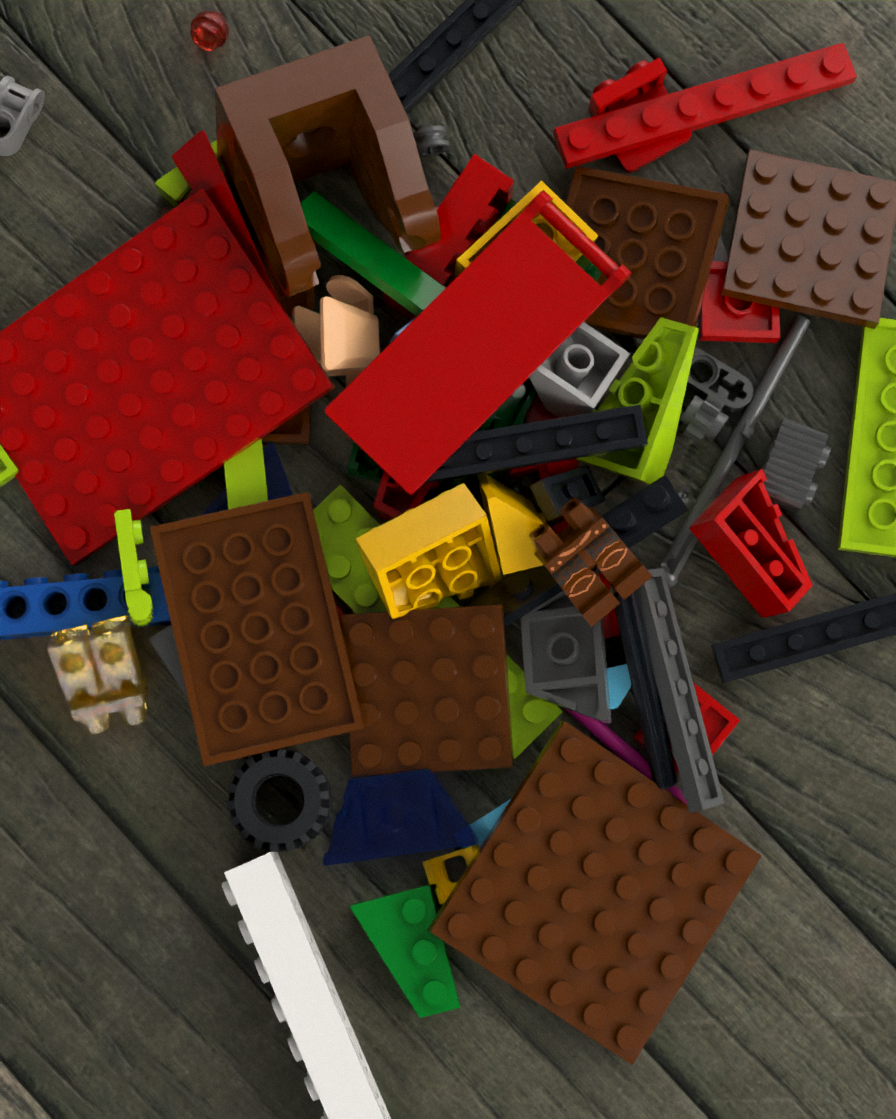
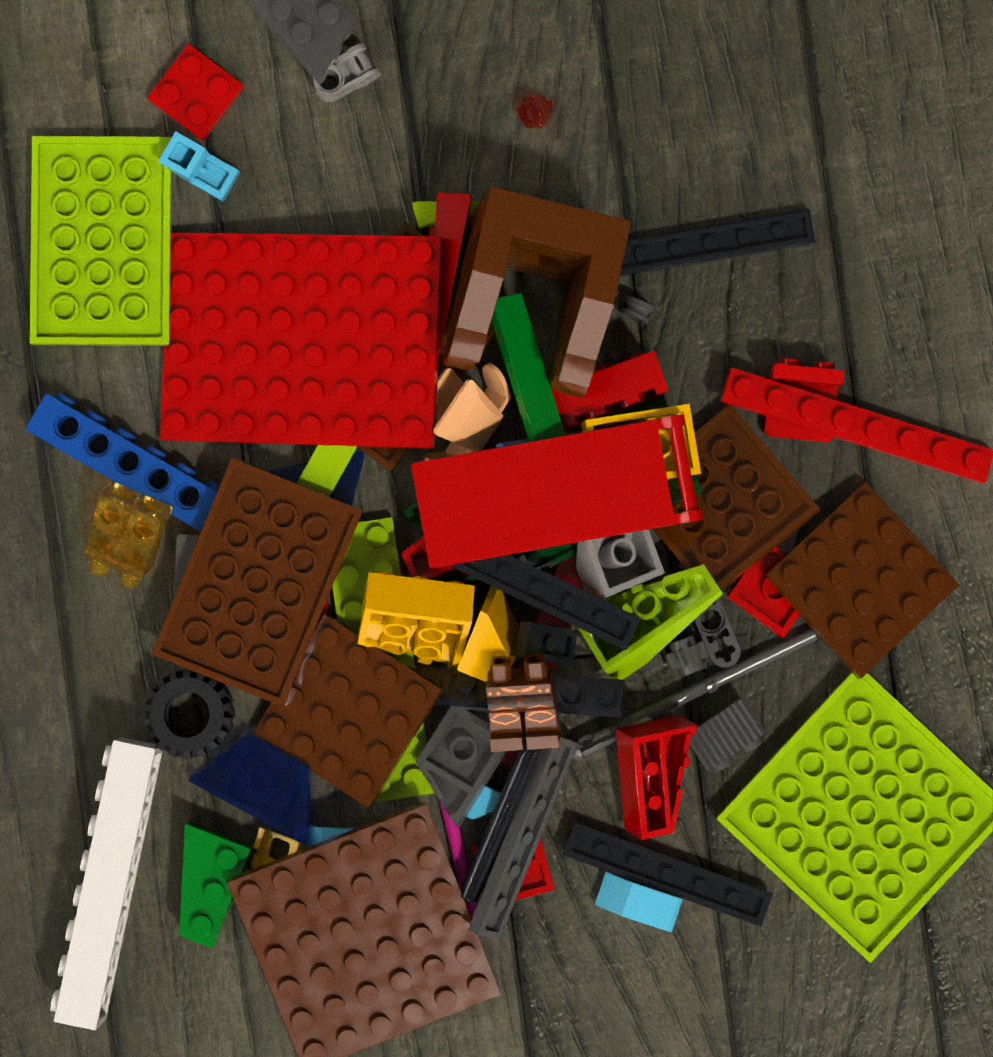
camera: 35 degrees right, 5 degrees up
lime hinge [114,509,154,627] -> none
none -> medium azure slope [595,872,683,932]

